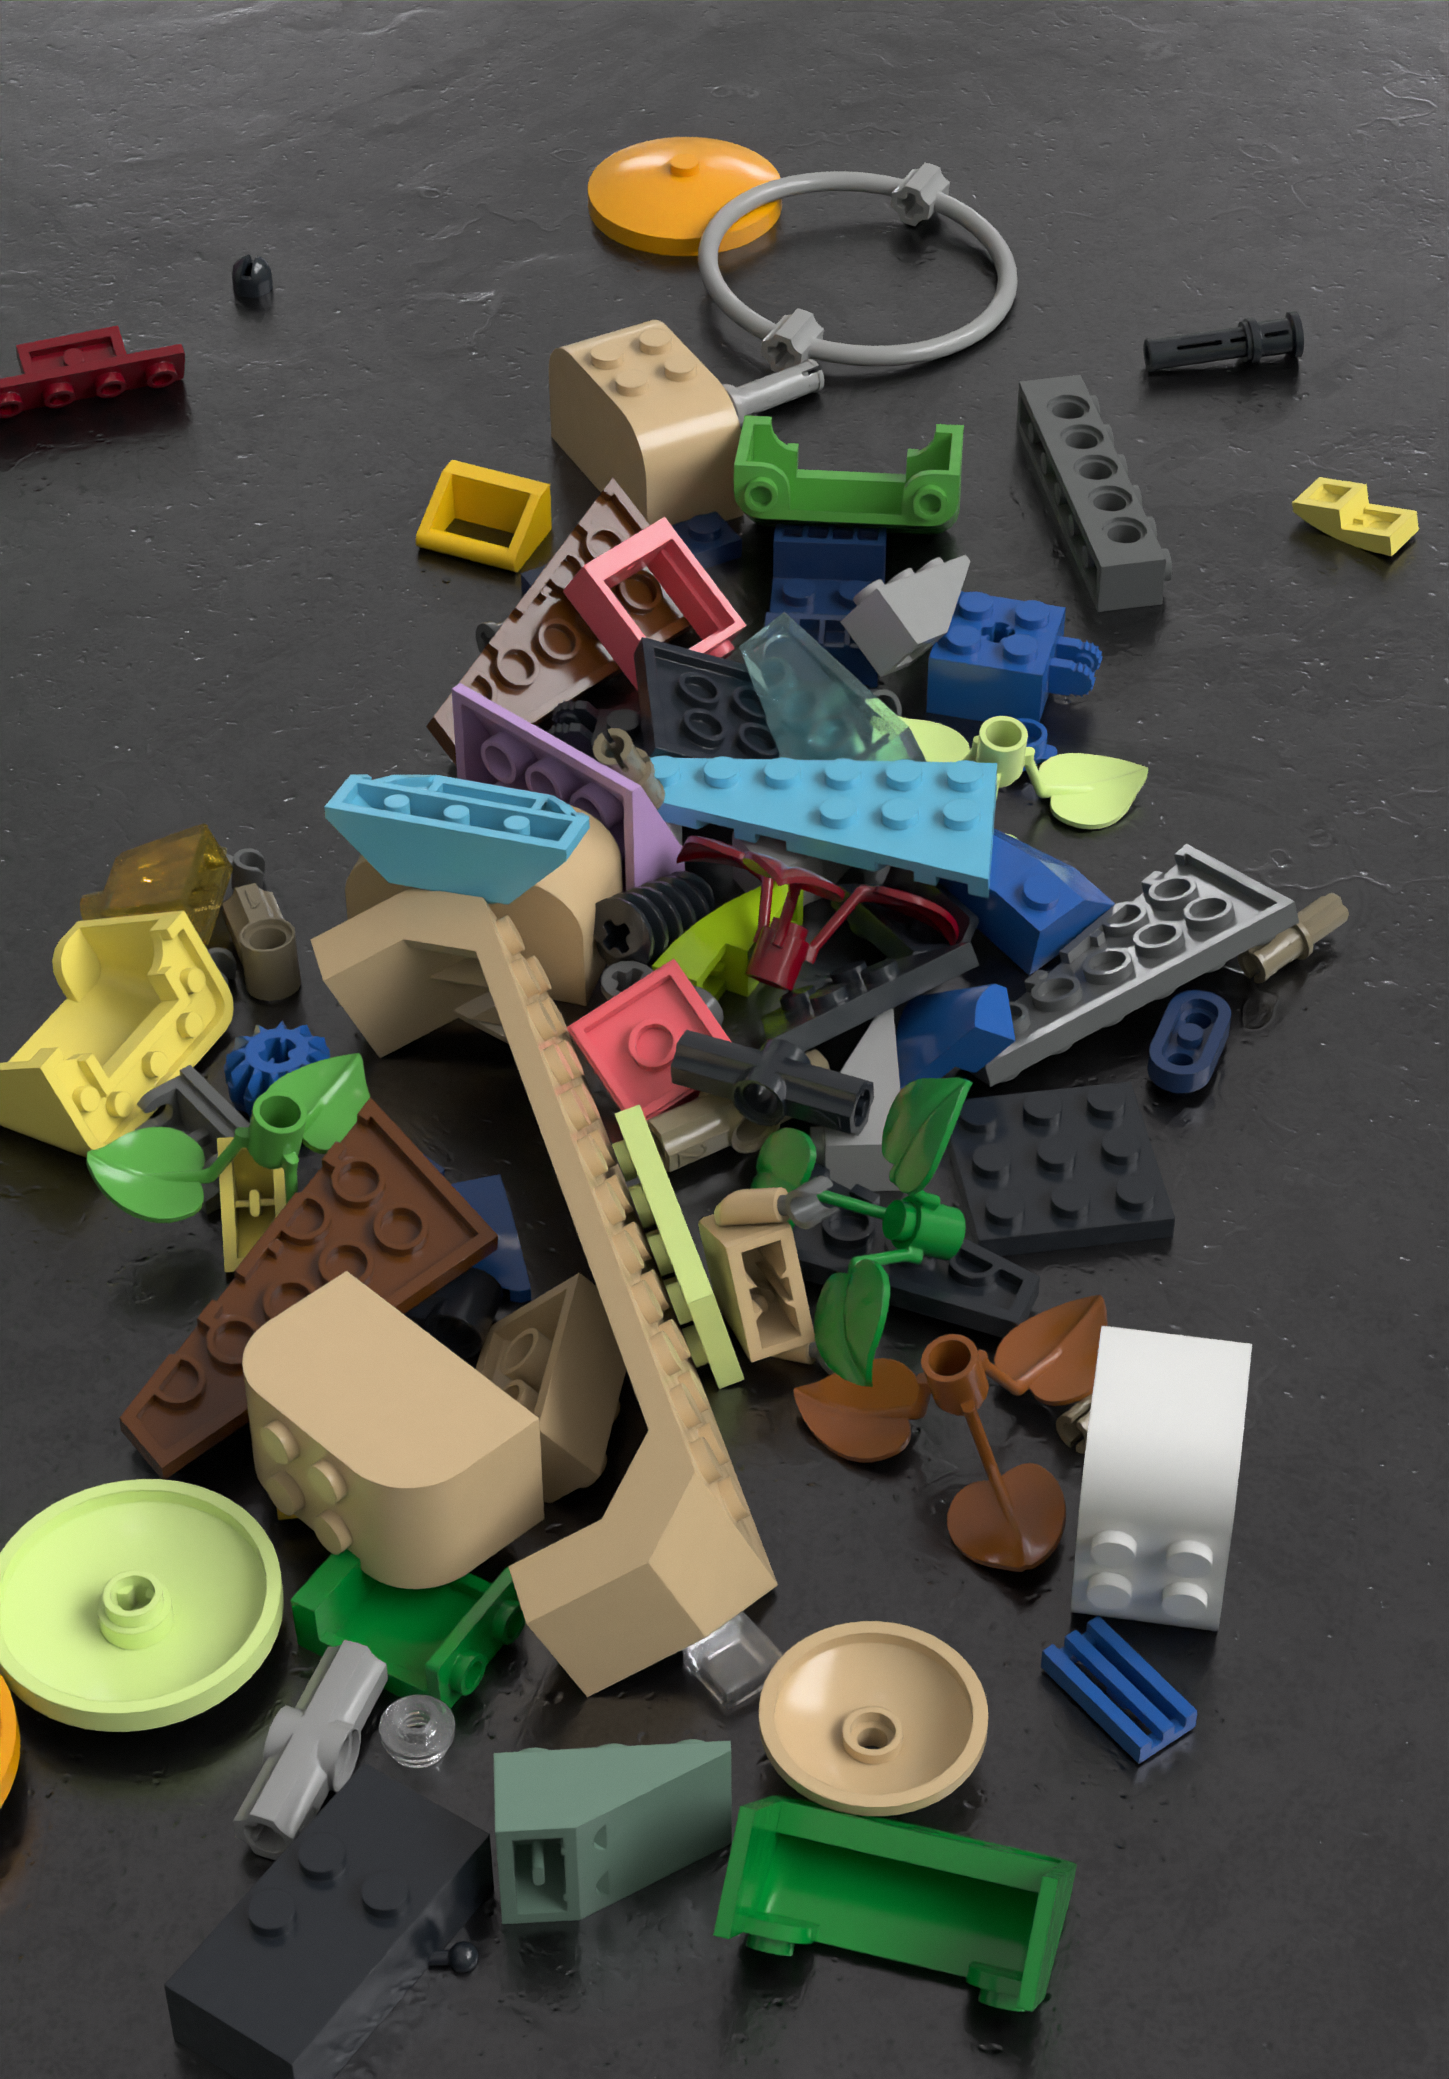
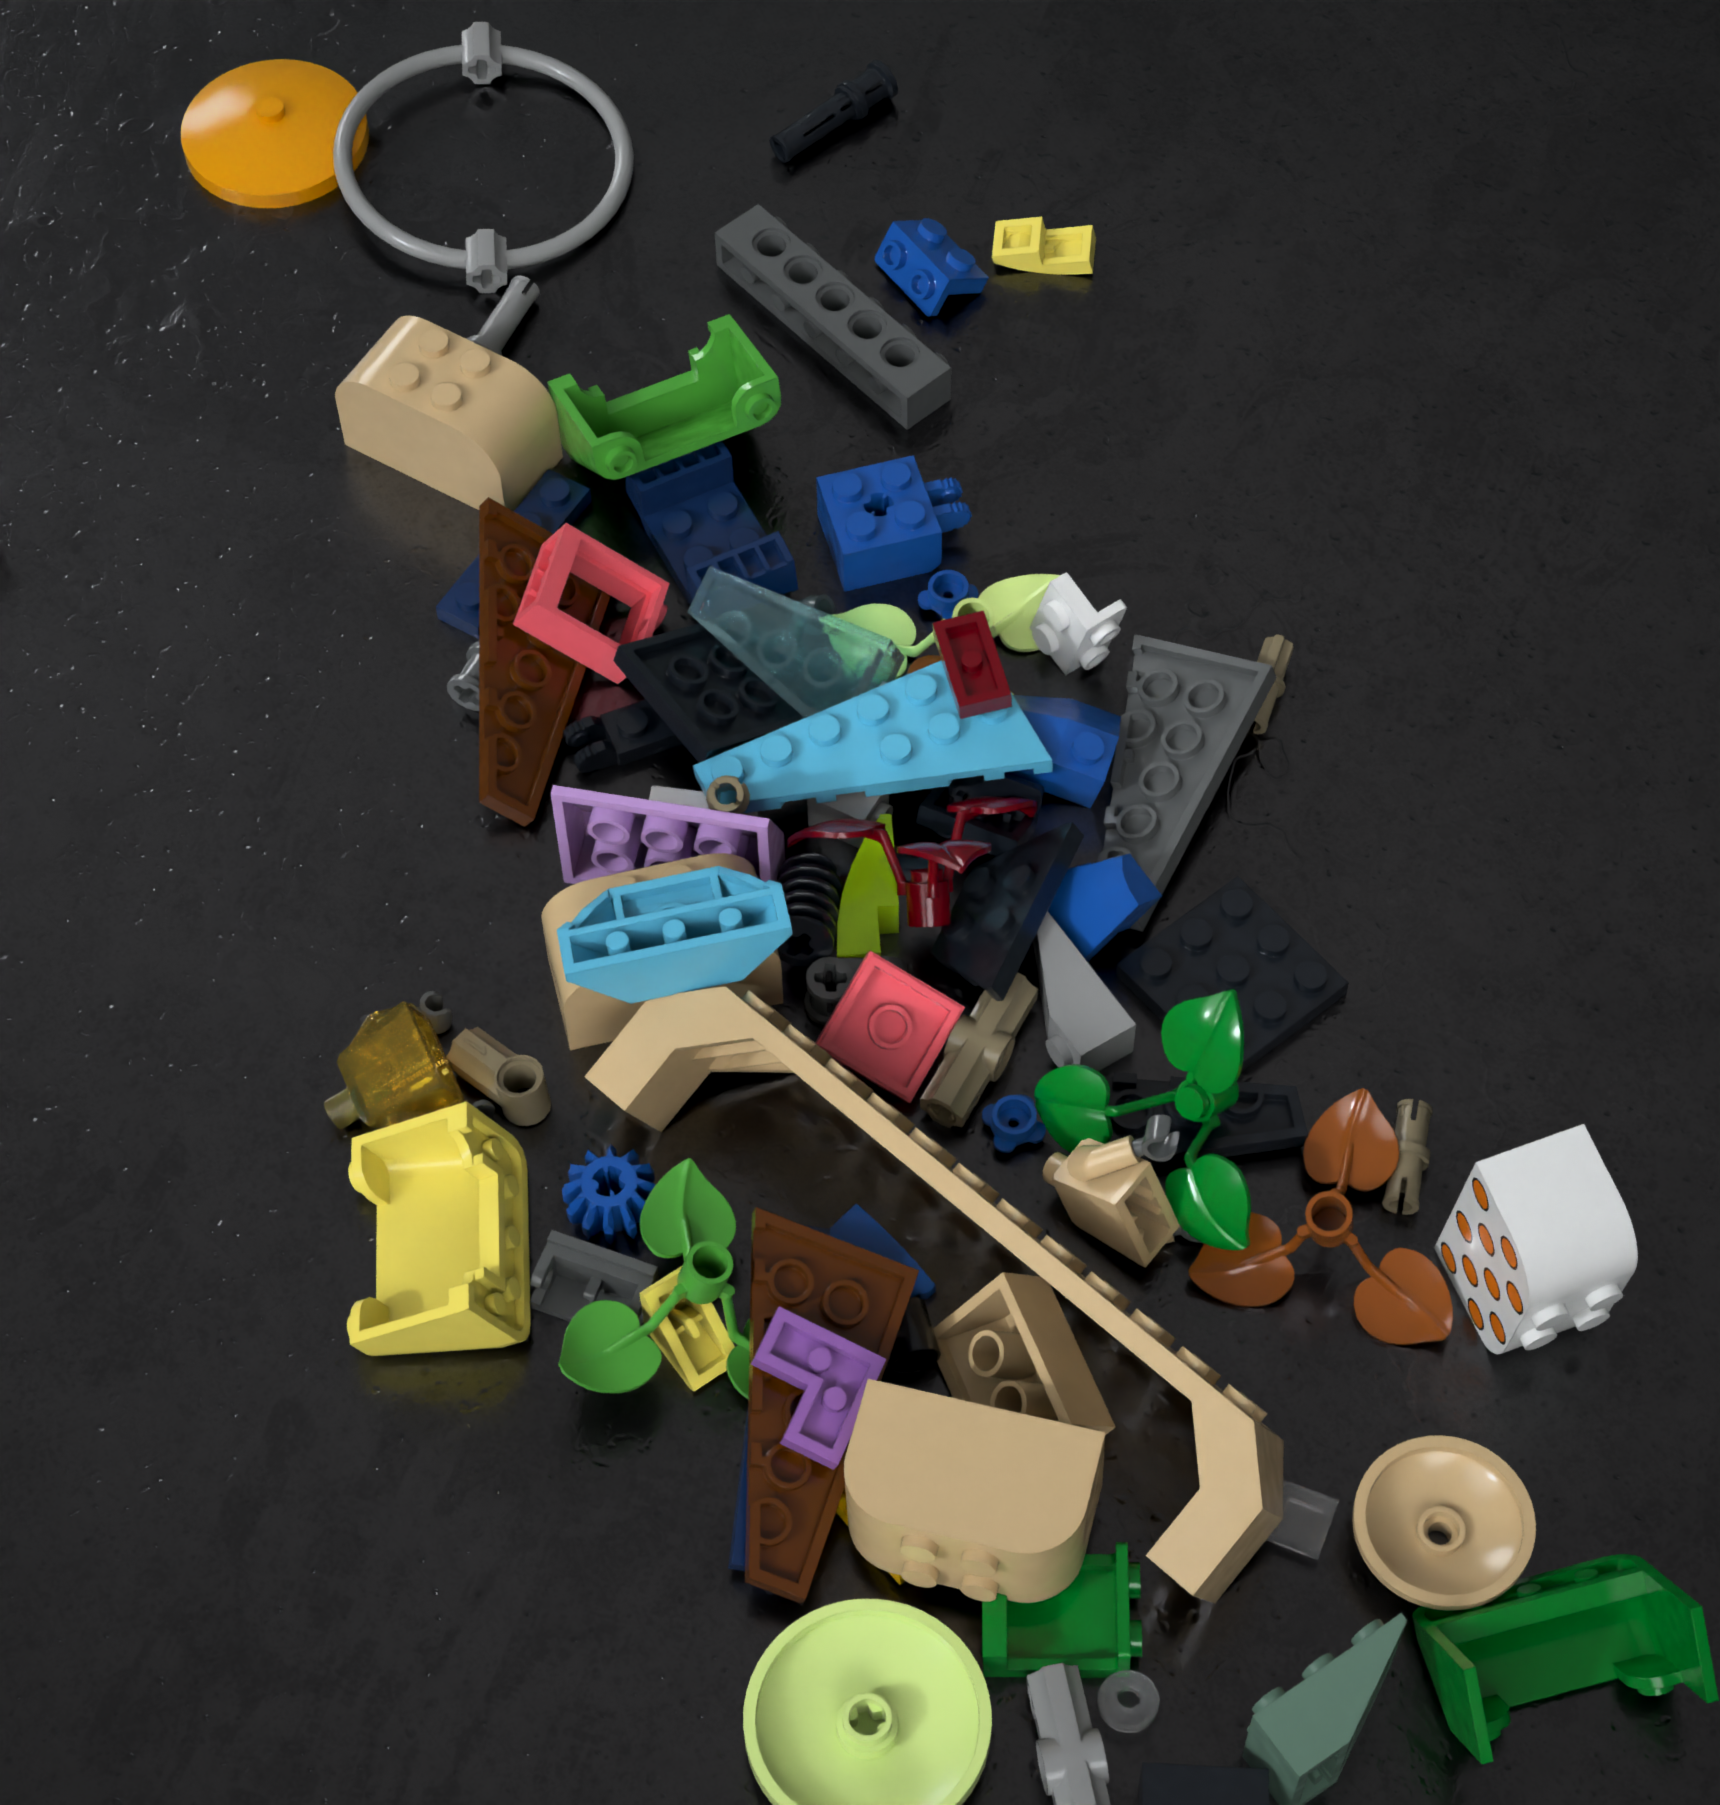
camera: 30 degrees left, 15 degrees up
yellow tile [415,460,552,572] -> none
yellowish green plate [612,1104,745,1389] -> none
black piece [670,1030,874,1136] -> none
light grey slope [841,554,970,677] -> none
blue tile [1041,1615,1197,1764] -> none
dark blue plate [1147,990,1231,1093] -> none
none -> medium lavender plate [751,1306,886,1470]
none -> blue bracket [875,218,989,317]
none -> dark red plate [932,610,1012,719]
none -> blue plate [982,1094,1046,1153]
none -> white bracket [1030,572,1127,676]

